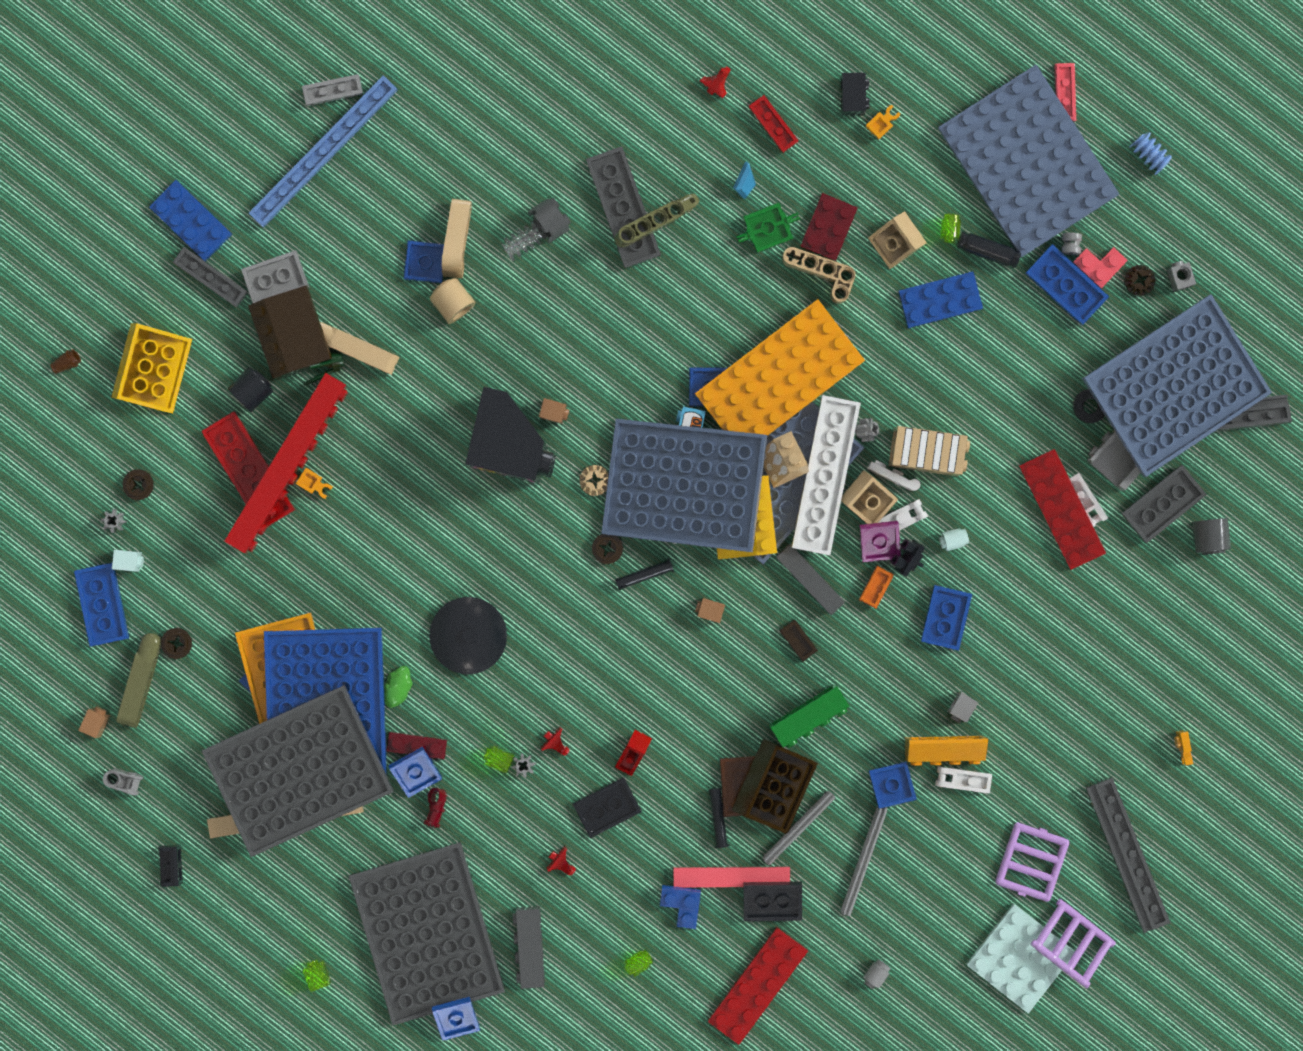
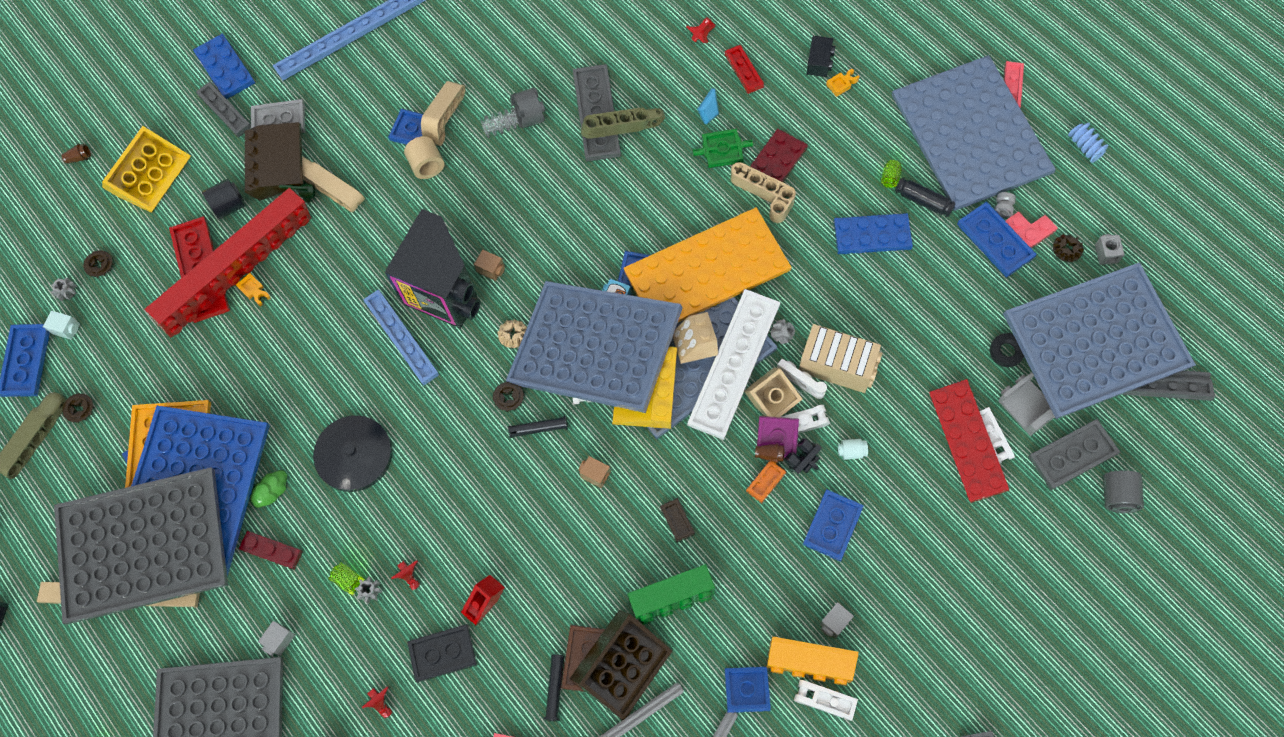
camera: 15 degrees right, 20 degrees down
plate [389,746,442,798] -> none
dark red connector [424,788,447,828] -> none
dark grey slope [776,543,845,615] -> none
tan slope [868,211,927,269] -> none
light orange plate [1174,730,1193,765] -> none
none -> light grey brick [258,621,295,656]
none -> medium blue plate [363,289,439,386]
none -> reddish brown cone [755,443,785,463]

